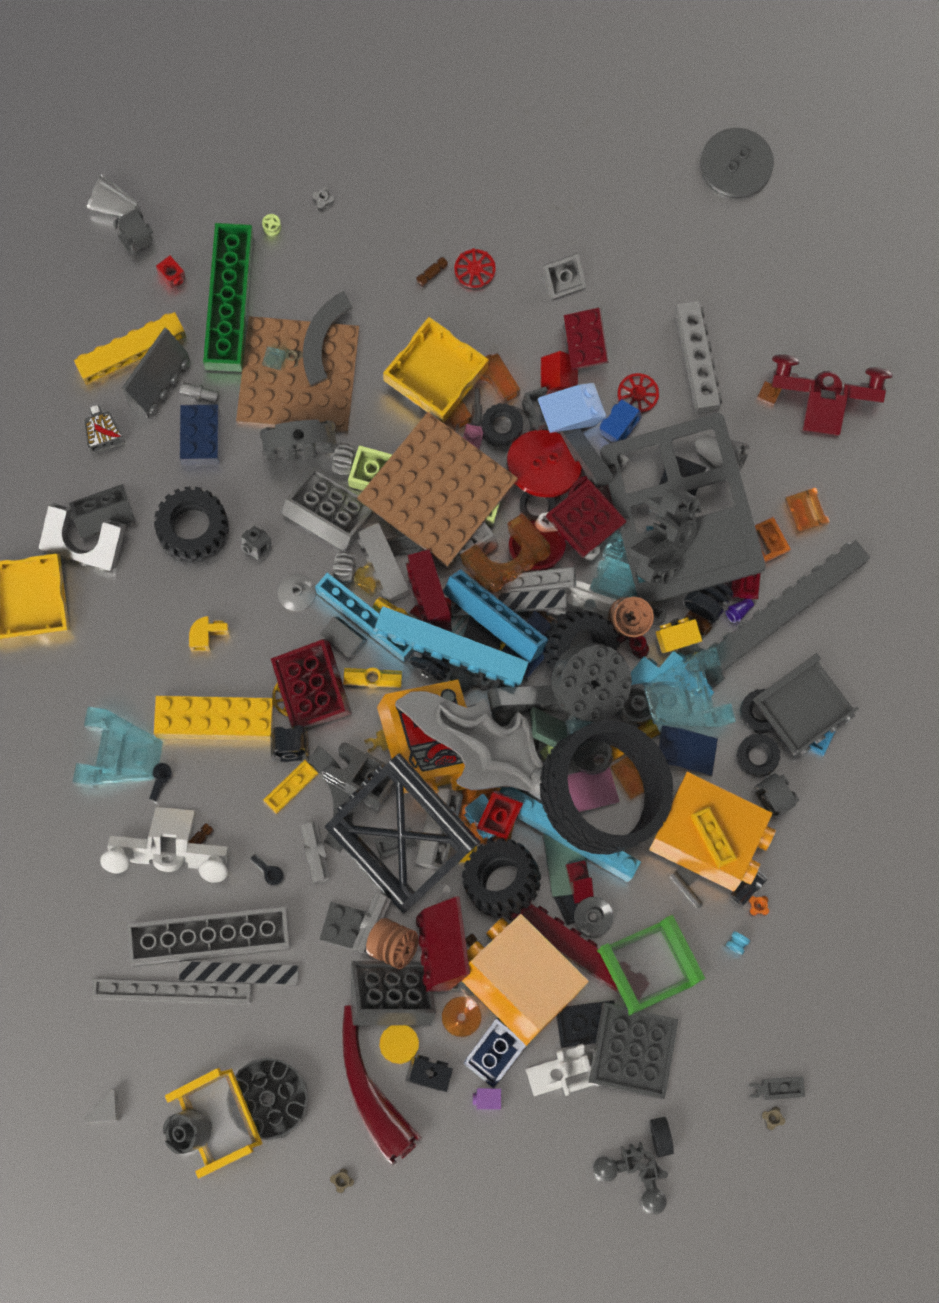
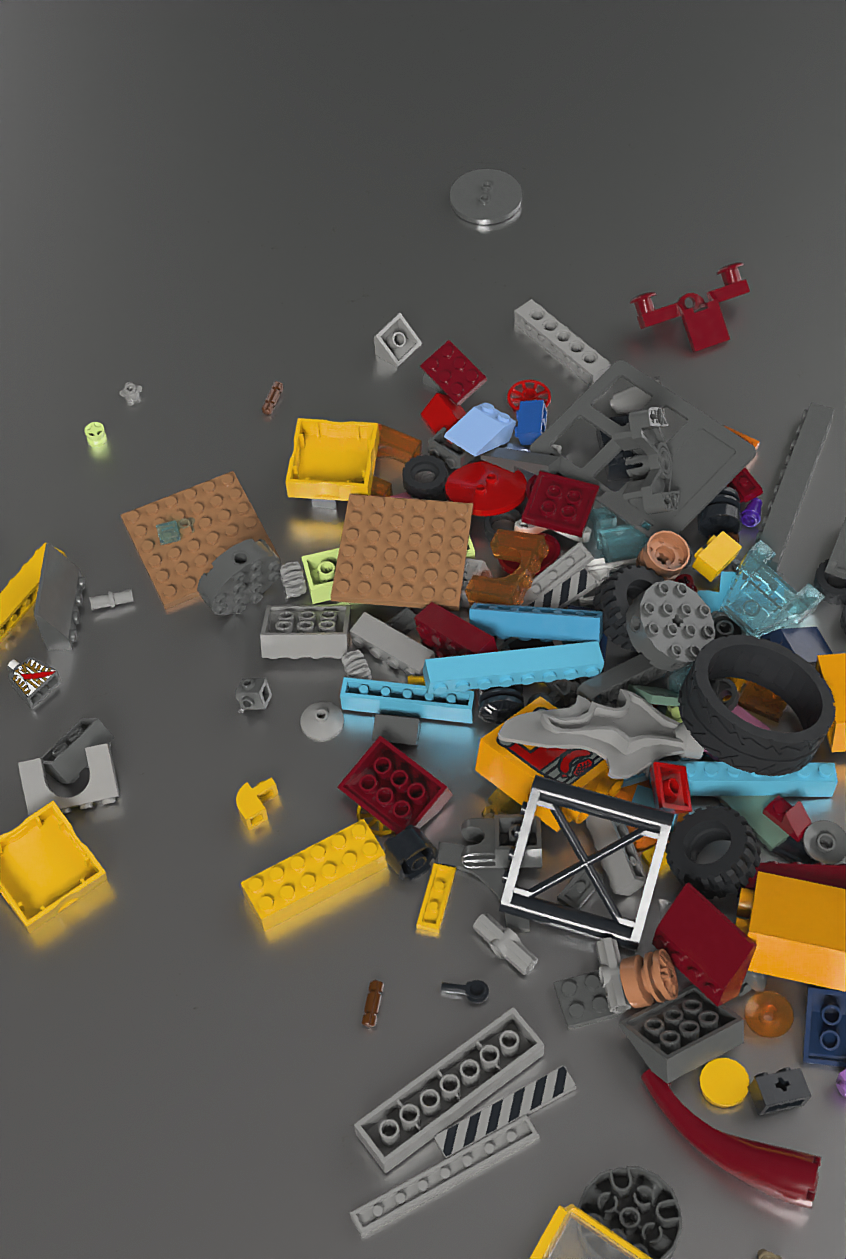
camera: 25 degrees left, 20 degrees down
clear light blue wedge [72,707,163,789] -> none
white piece [100,807,228,883] -> none
black plate [149,763,172,801] -> none
black tyre [154,486,229,563] -> none
red brick [156,255,186,289] -> none
dark blue brick [180,405,220,466] -> none
green brick [203,223,254,372] -> none
dark grey tile [303,291,353,387] -> none
yellow piece [343,667,402,688] -> none
clear yellow bracket [354,564,377,597] -> none
red wheel [454,248,496,288] -> none
dark grey axle [471,388,482,426] -> none
dark orange plate [757,381,782,407] -> none
clear orange plate [785,488,830,534] -> none

